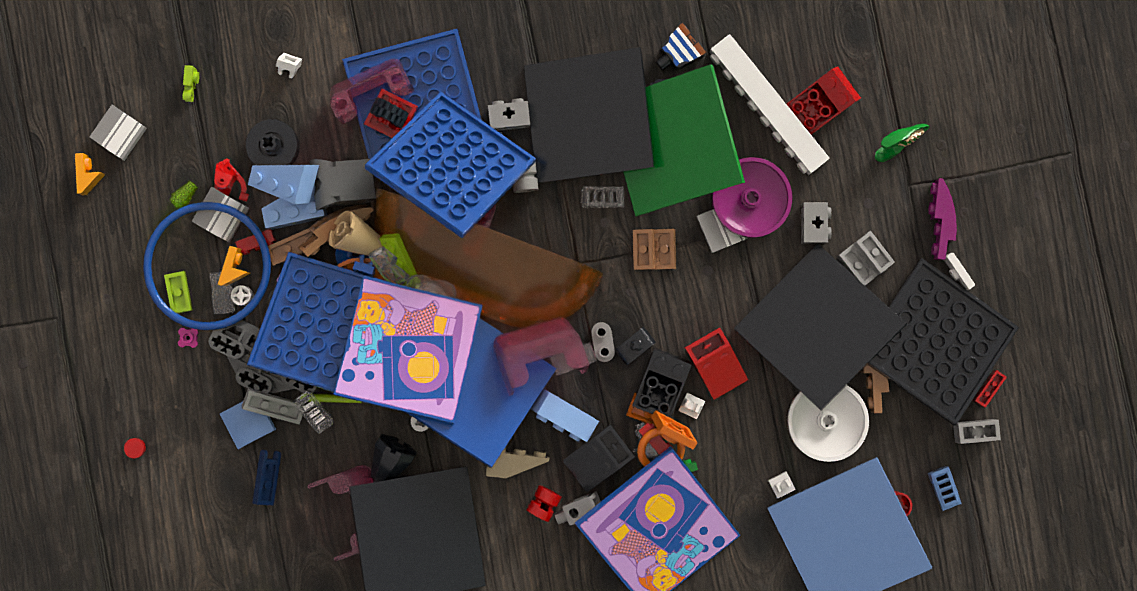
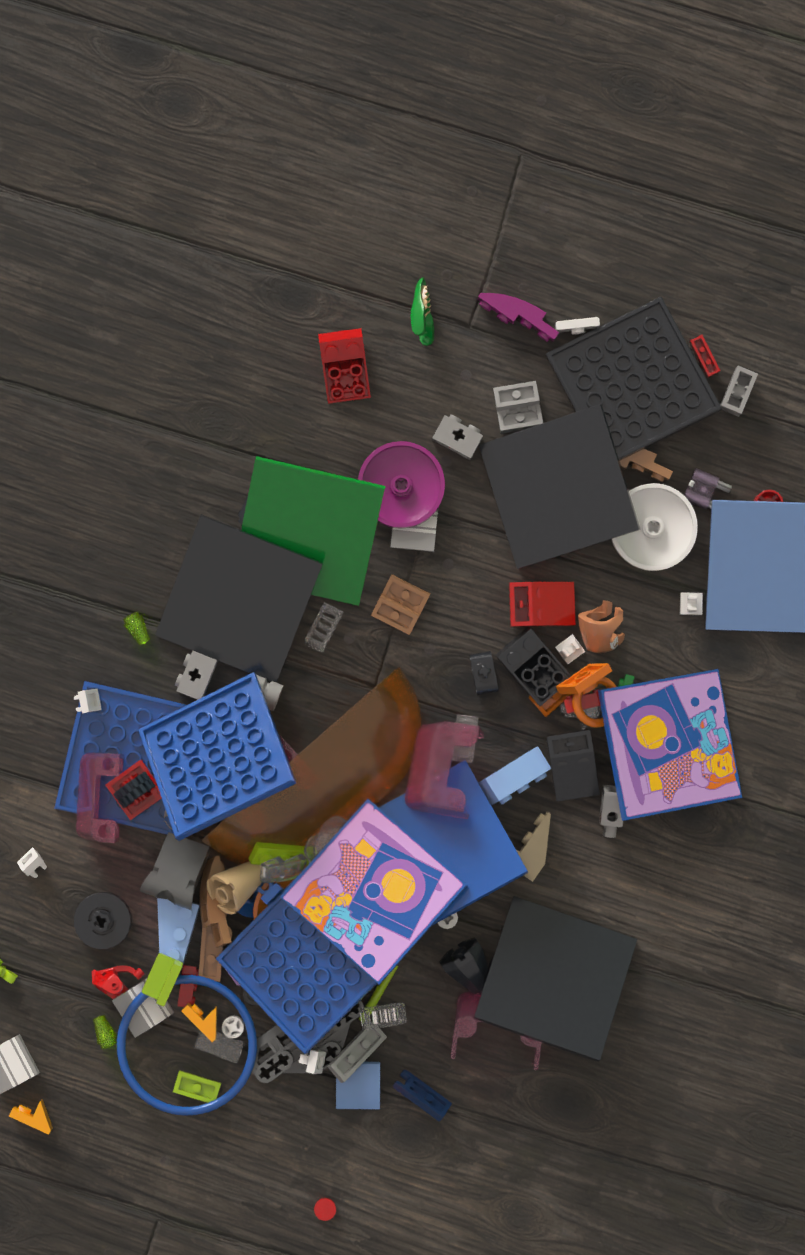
camera: 65 degrees left, 0 degrees up
dark pink plate [178,328,198,348] -> none
light blue wedge [248,165,319,204] -> none
red wheel [526,485,562,522] -> none
light grey plate [591,322,615,362] -> none
torso [656,23,706,71] -> none
white brick [710,34,830,175] -> none
medium blue slope [927,466,962,511] -> none
none -> white tile [74,689,102,713]
none -> clear neon green cone [123,611,150,645]
none -> lime panel [142,953,183,1007]
none -> white tile [299,1050,326,1074]
none -> nougat piece [578,600,625,653]
none -> clear purple piece [684,468,732,509]

